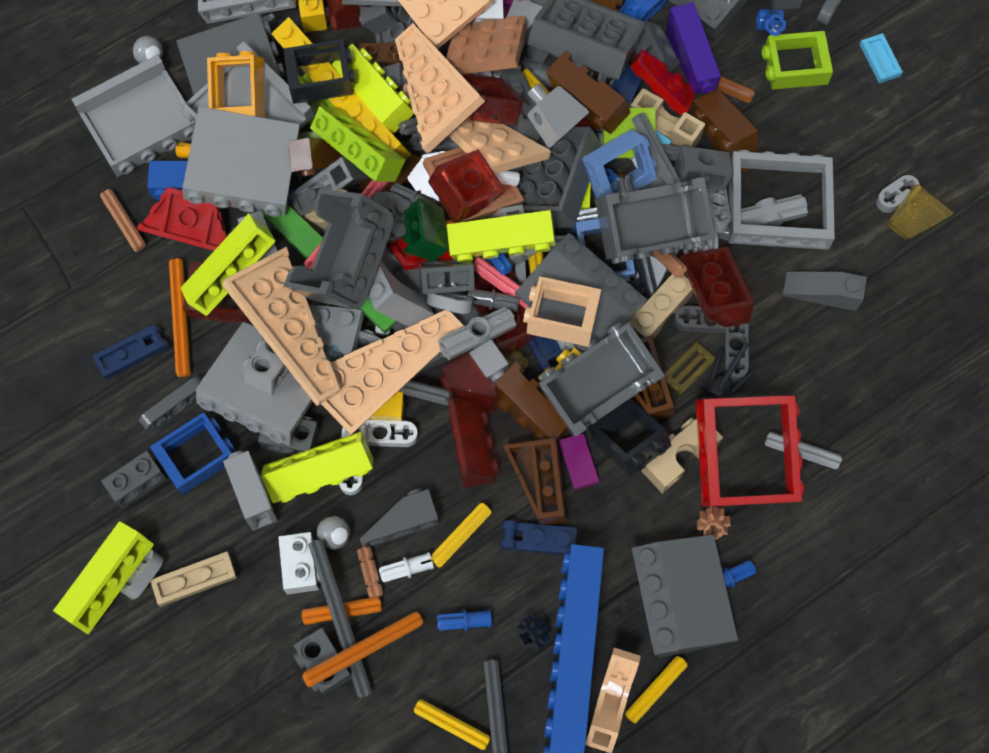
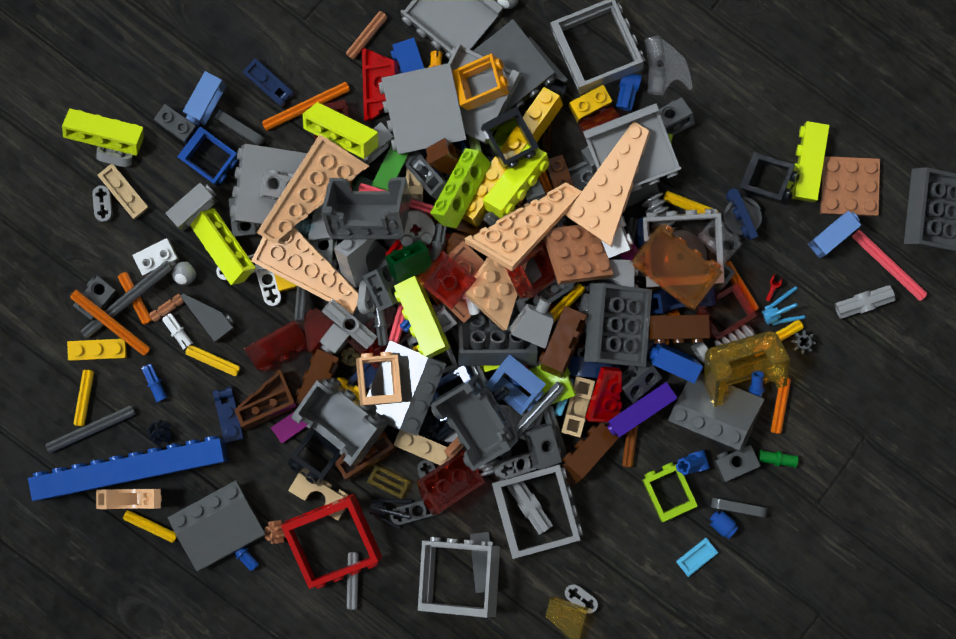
camera: 75 degrees right, 15 degrees up
none -> yellow plate [67,339,127,361]
none -> light grey beam [92,186,113,222]
none -> medium blue window [183,71,226,127]
none -> light grey window [418,537,500,618]
none -> blue brick [709,510,739,539]

